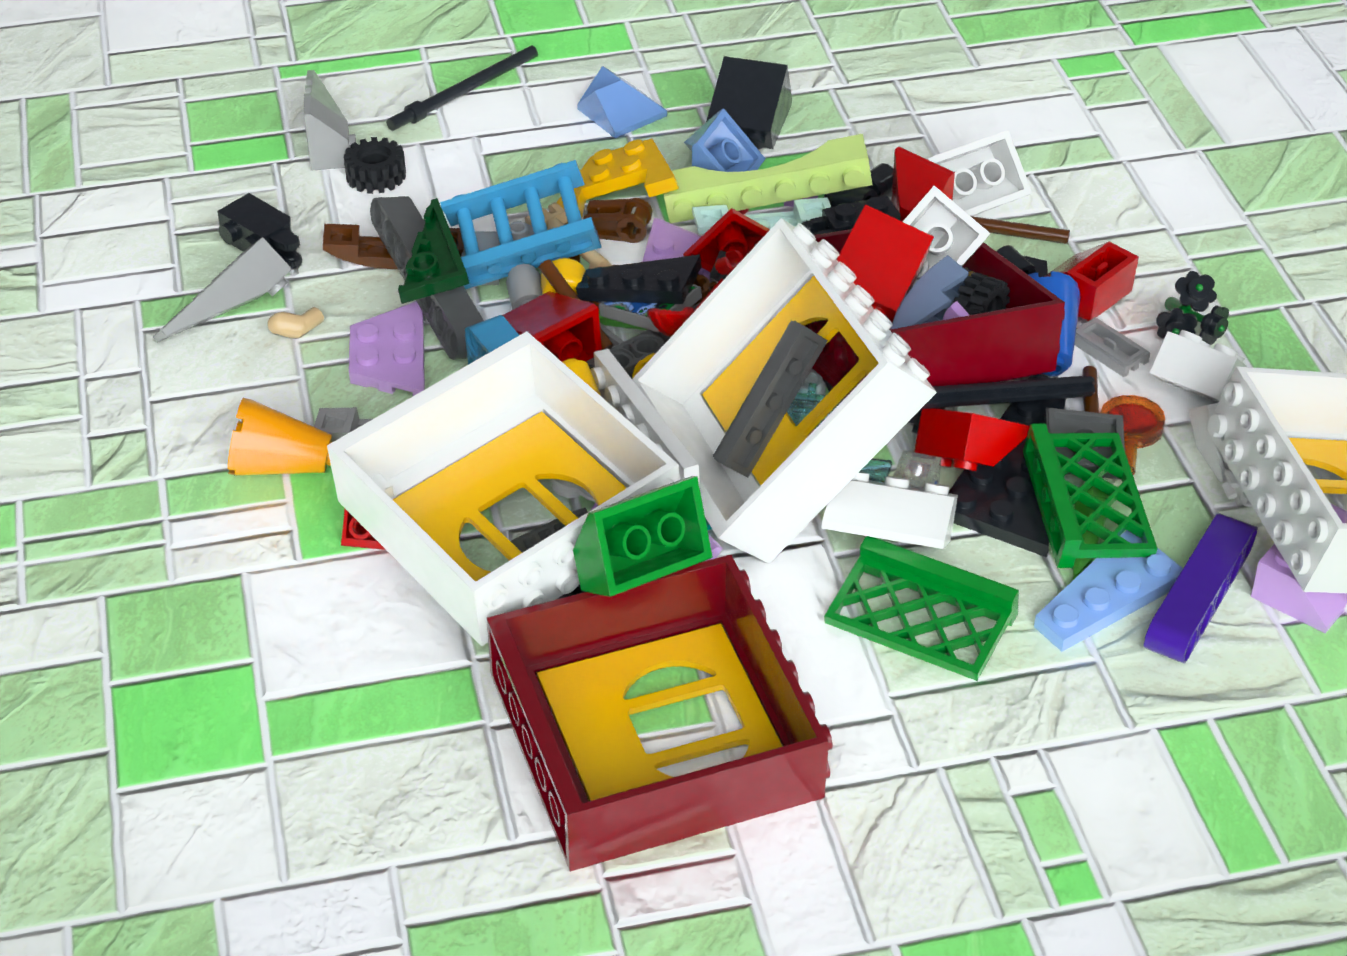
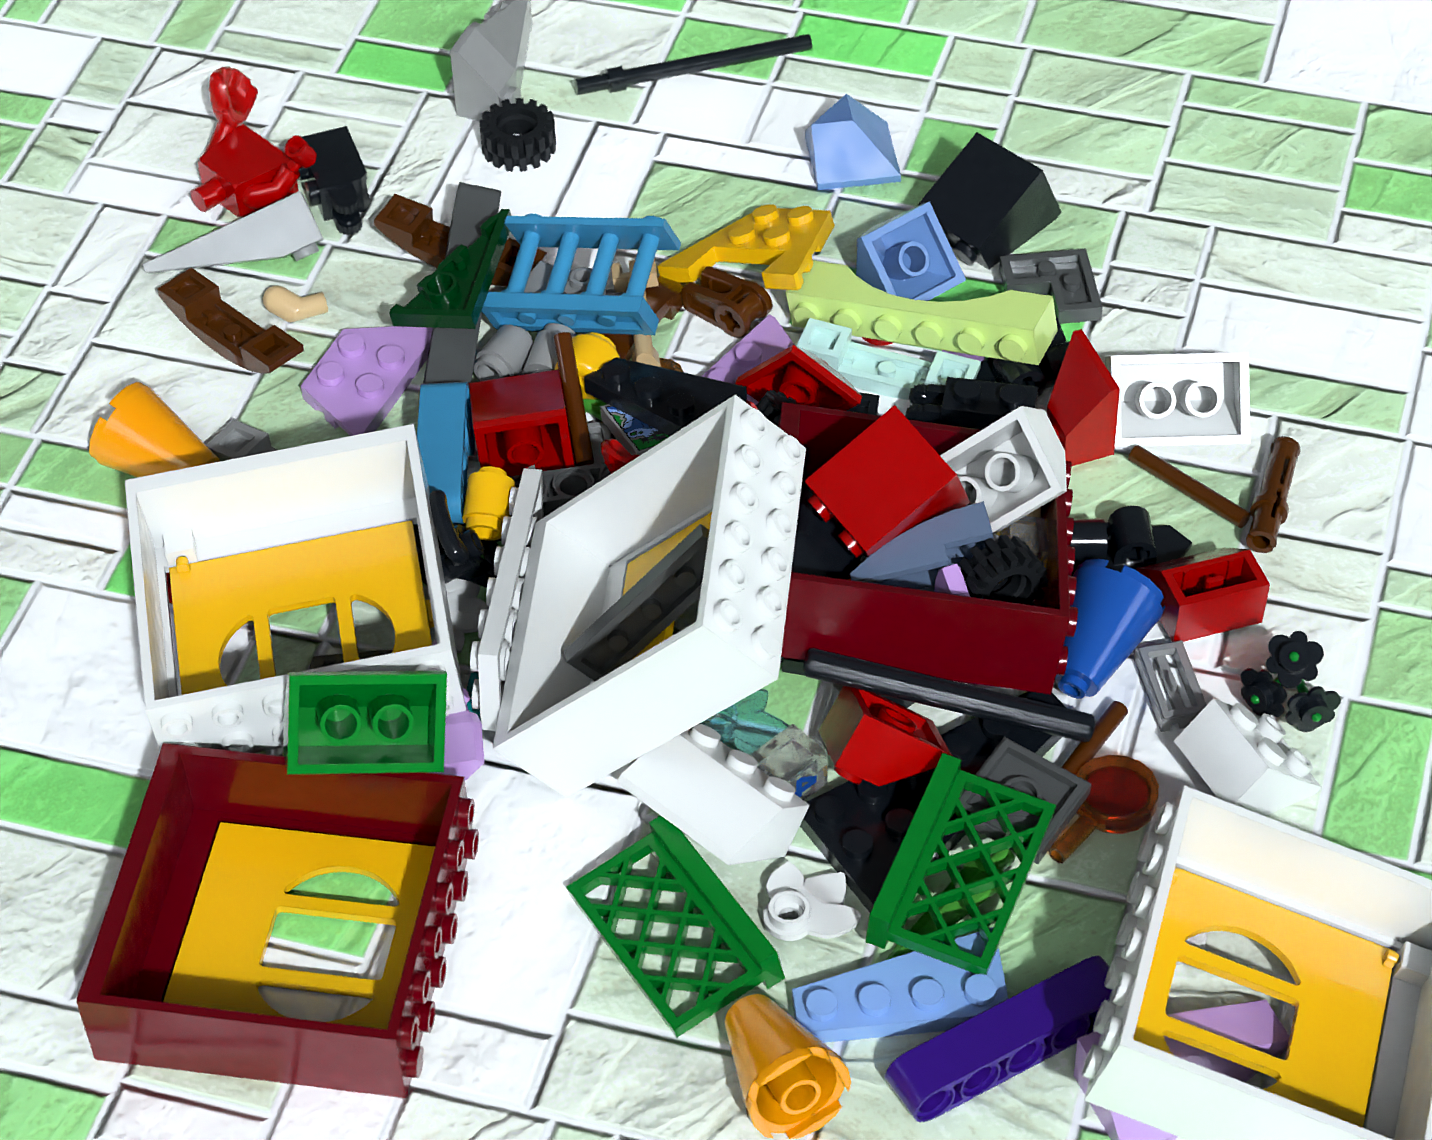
camera: 30 degrees right, 5 degrees up
none -> reddish brown slope [157,268,304,374]
none -> red torso [191,66,316,217]
none -> light grey brick [473,325,534,381]
none -> light orange cone [725,994,851,1139]
none -> white plate [763,862,861,941]
none -> dark grey plate [999,248,1102,324]
none -> reddish brown pin [1246,436,1301,553]

